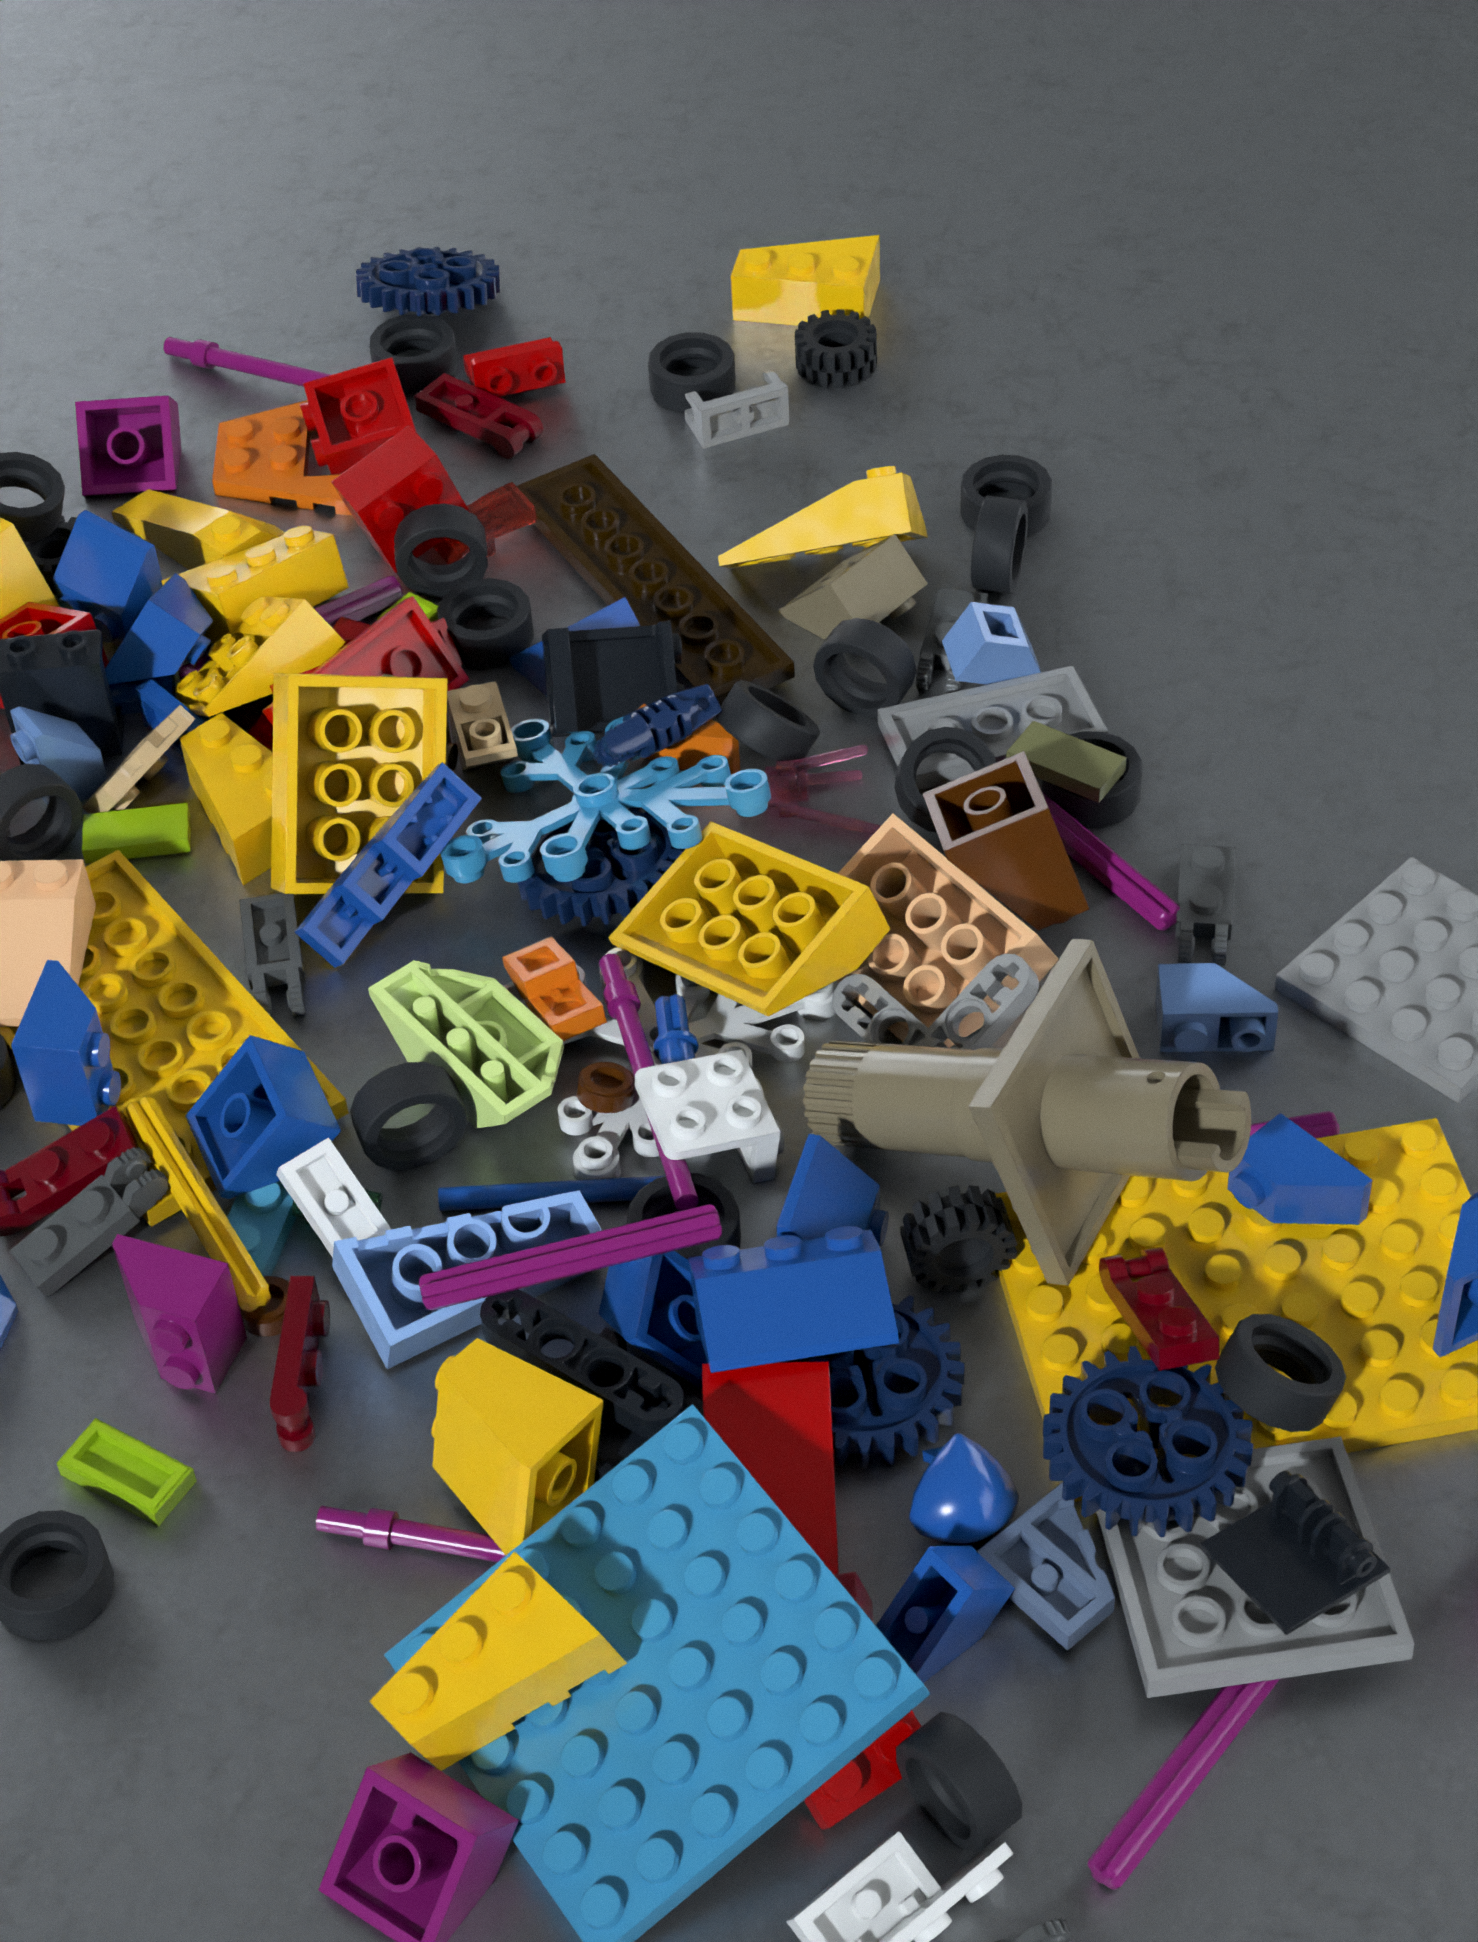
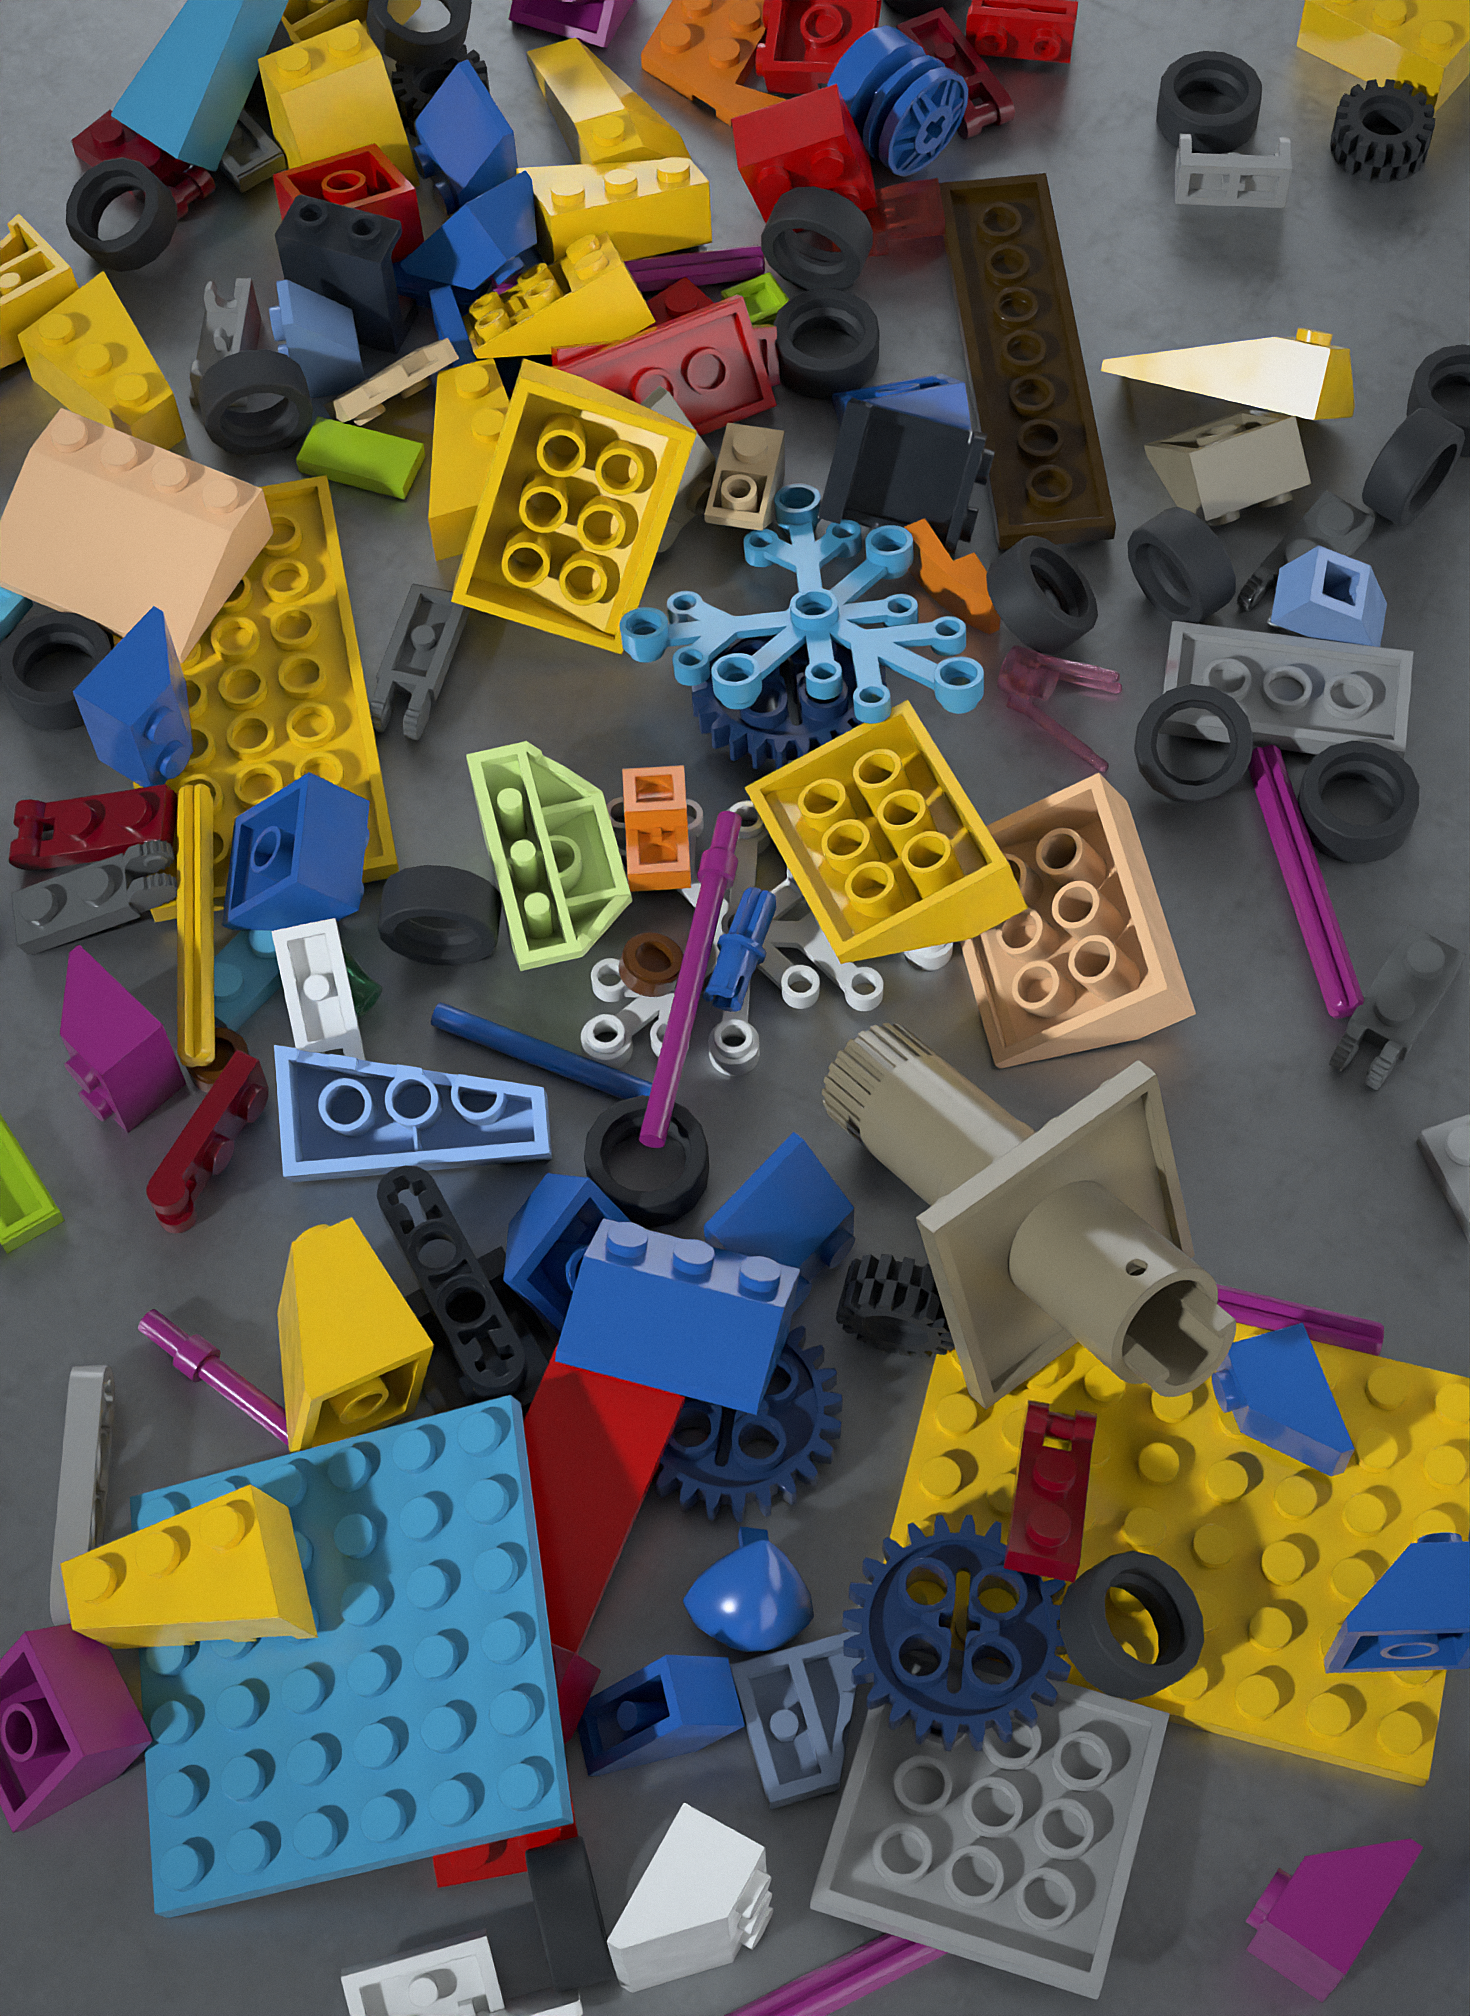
camera: 25 degrees right, 15 degrees up
blue slope [295,762,482,968] -> none
magenta axle [419,1204,722,1311] -> none
dark blue hinge [592,684,722,767] -> none
white bracket [634,1049,784,1183] -> none
light grey beam [832,953,1039,1050] -> none
reddish brown slope [923,751,1090,930] -> none
olive tile [1006,721,1126,803] -> none
medium blue slope [1155,963,1278,1053] -> none
black hinge [1200,1470,1391,1635] -> none
none -> light grey beam [50,1365,115,1626]
none -> white slope [607,1803,773,1993]
none -> blue wheel [827,25,968,177]

